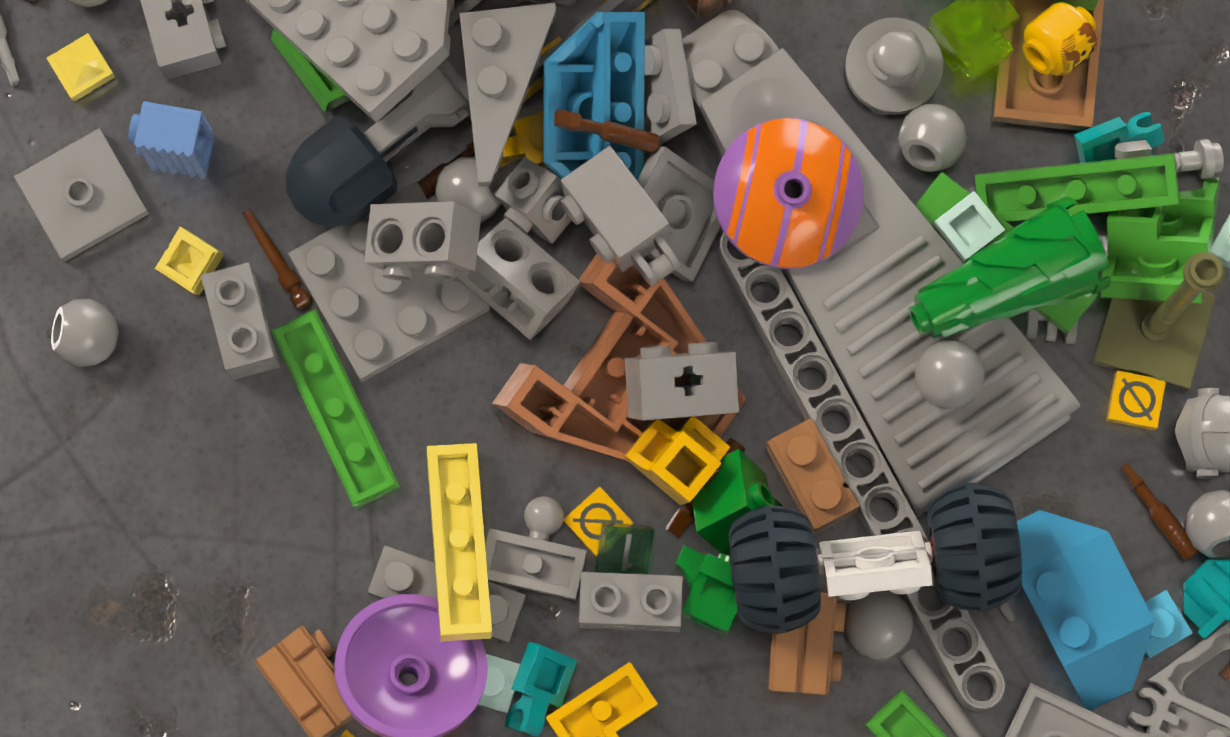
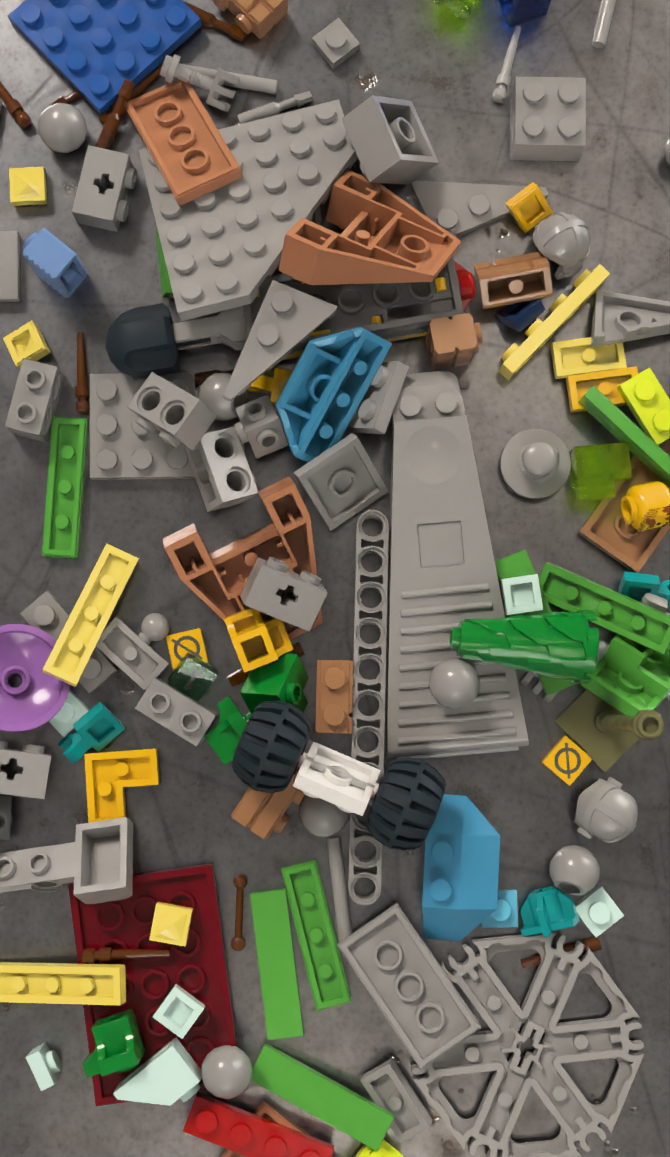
camera: 25 degrees right, 5 degrees up
reddish brown piece [554,109,660,153] -> none
light grey brick [560,146,681,286] -> none
orange dish [713,118,864,269] -> none
light grey piece [898,104,968,172] -> none
reddish brown piece [1120,463,1199,561] -> none

